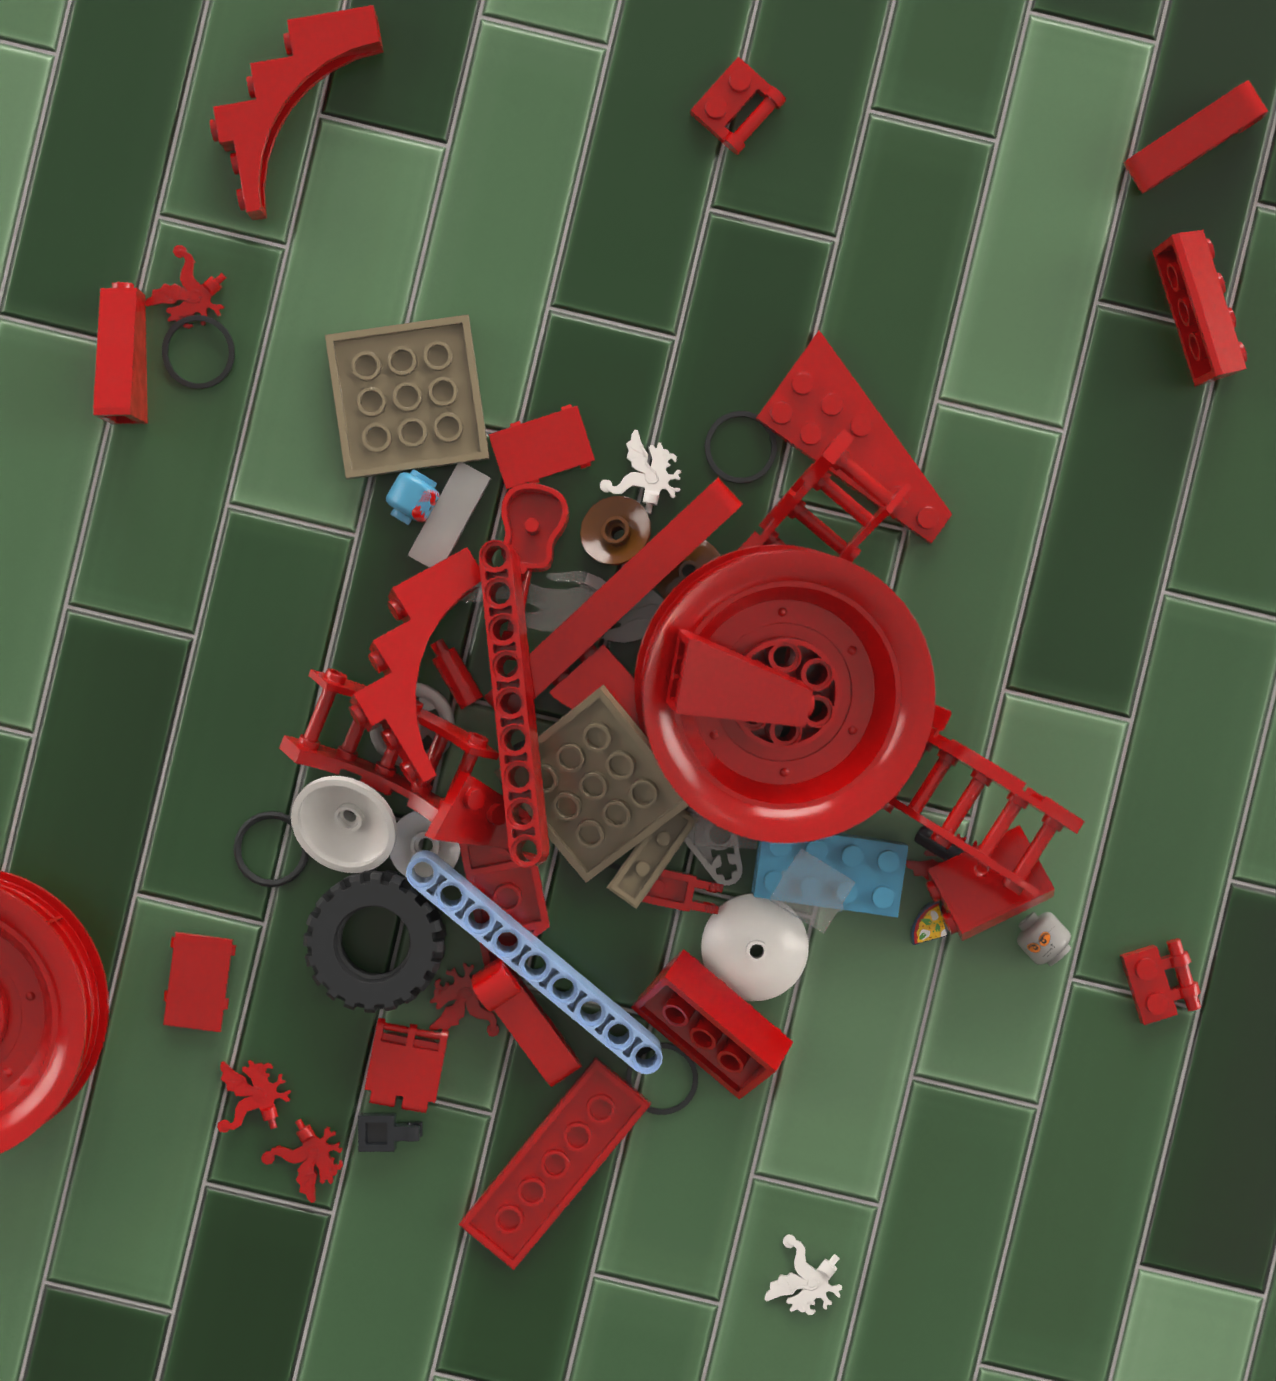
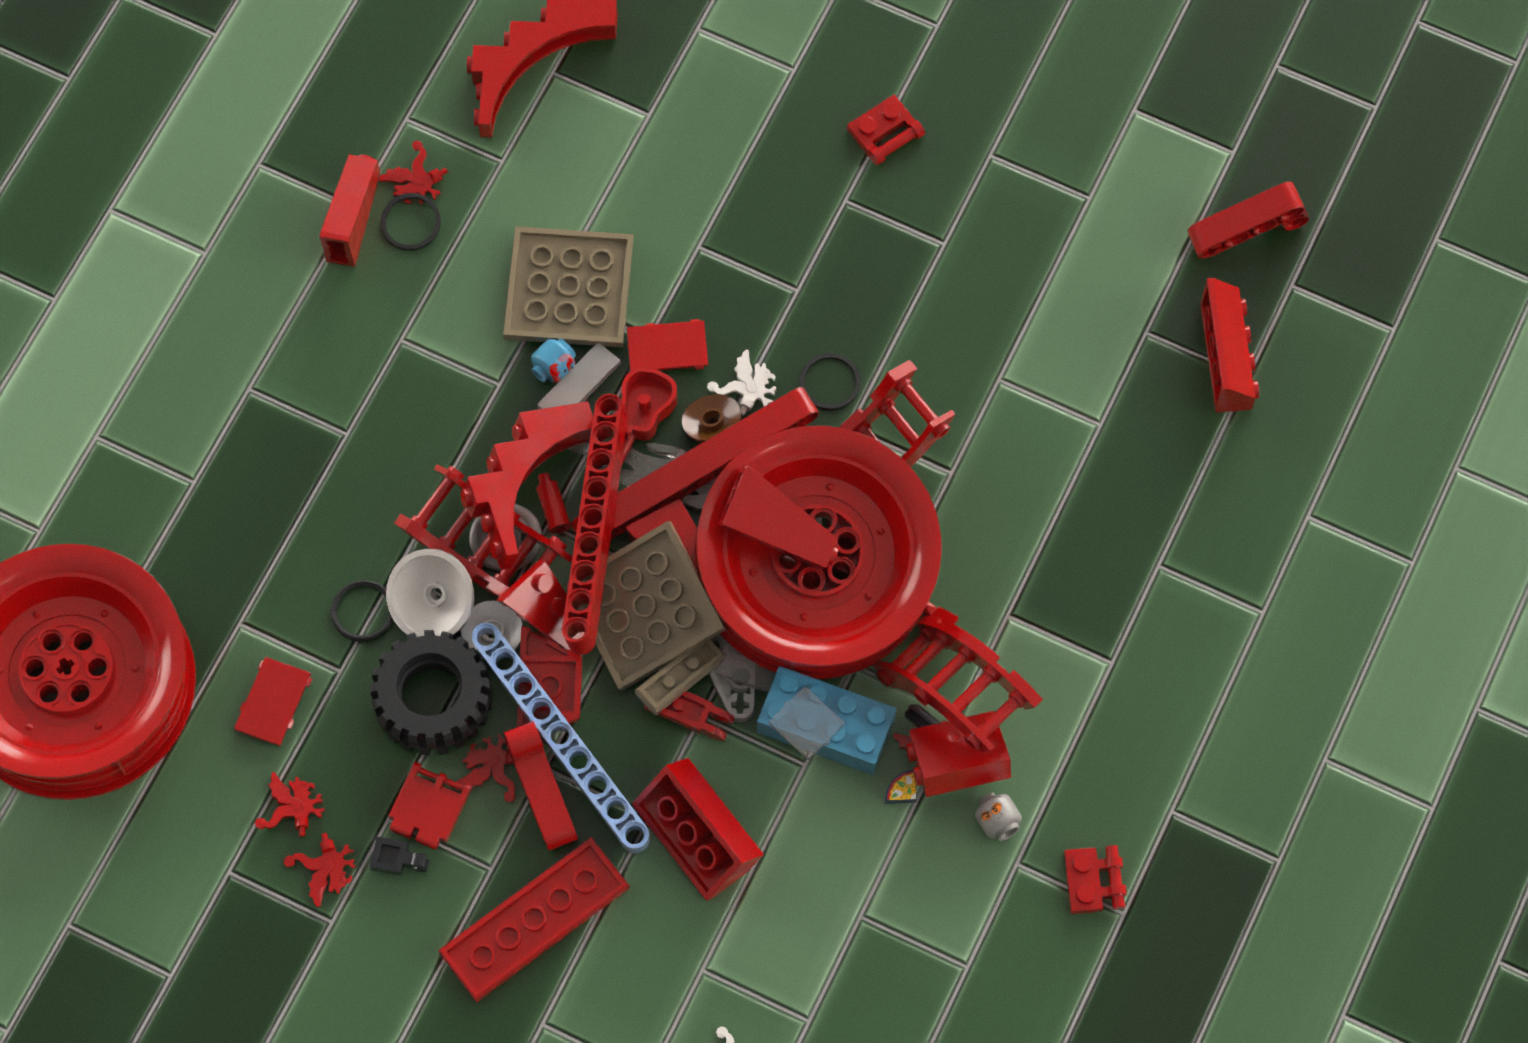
camera: 20 degrees right, 20 degrees down
black piece [626,1042,698,1115] -> none
white dish [701,893,809,1001] -> none
red wing [756,330,952,544] -> none

